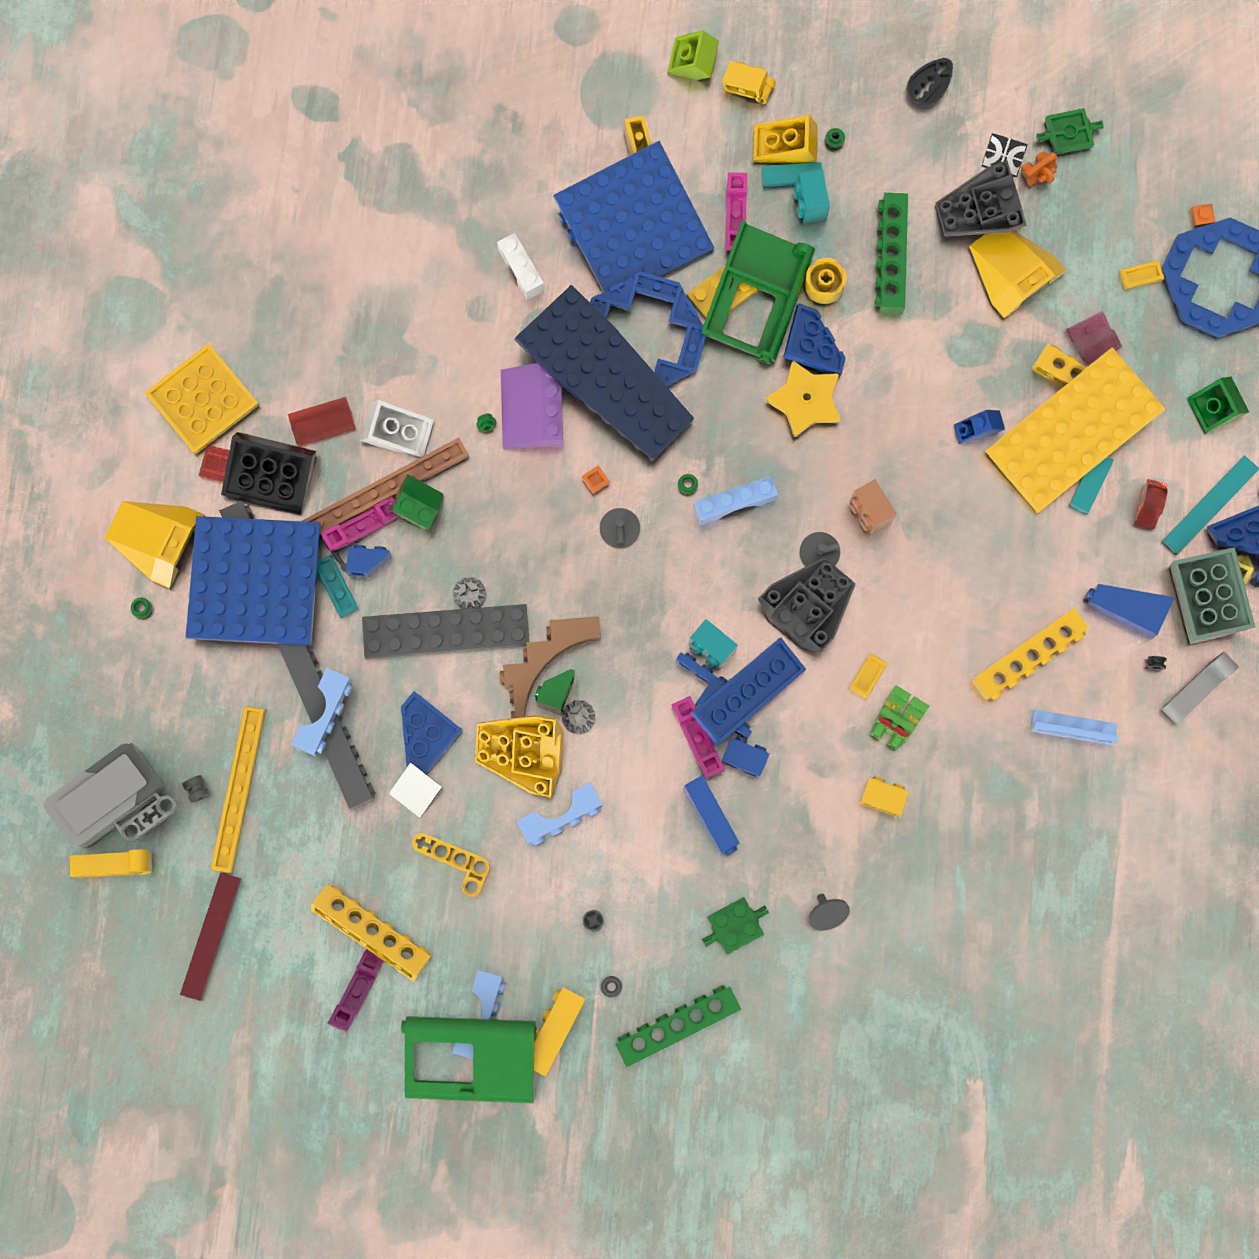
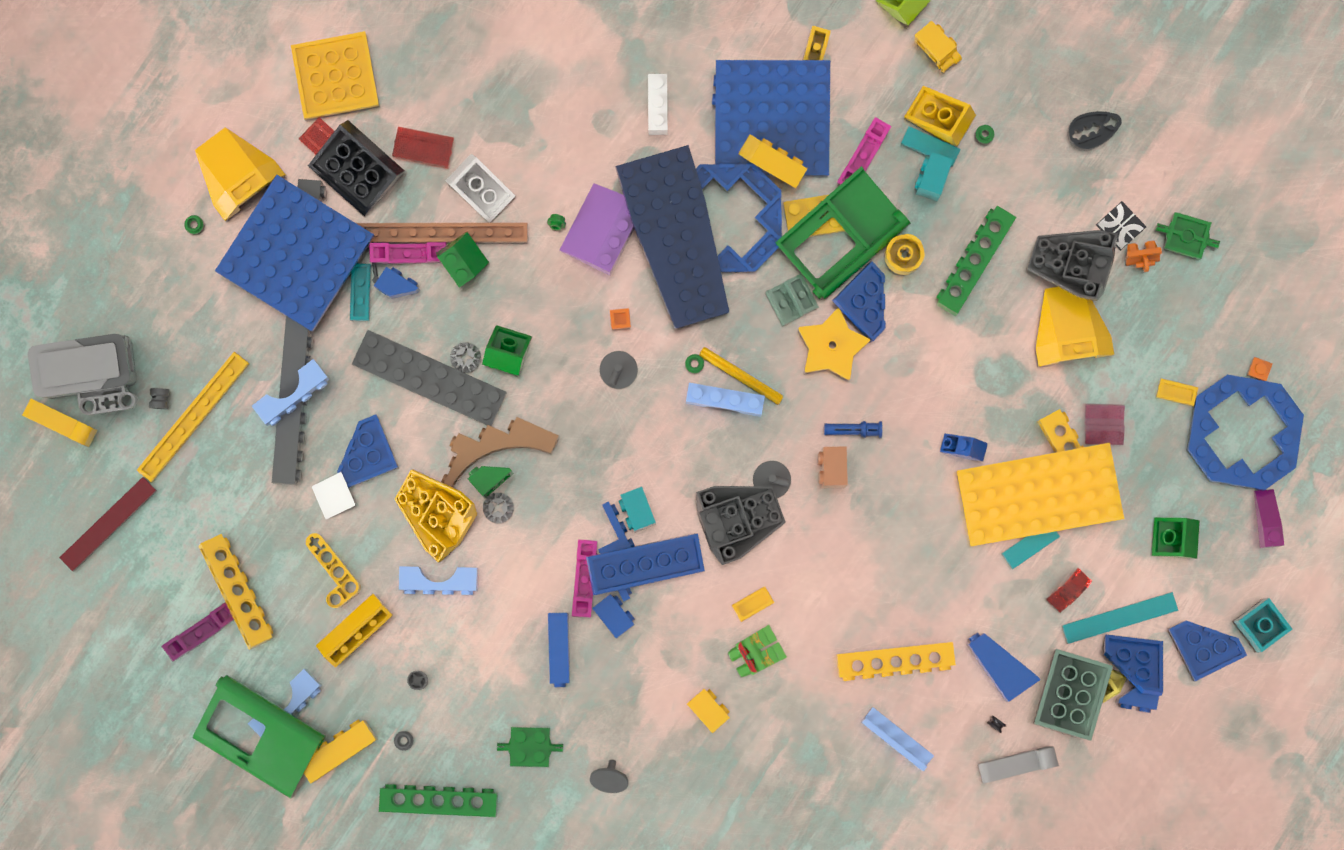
camera: 30 degrees right, 5 degrees up
none -> yellow brick [316,594,393,668]
none -> green slope [482,325,532,376]
none -> yellow axle [699,347,783,404]
none -> yellow wedge [738,134,807,188]
none -> sand green slope [765,274,819,326]
none -> blue pin [824,421,882,438]

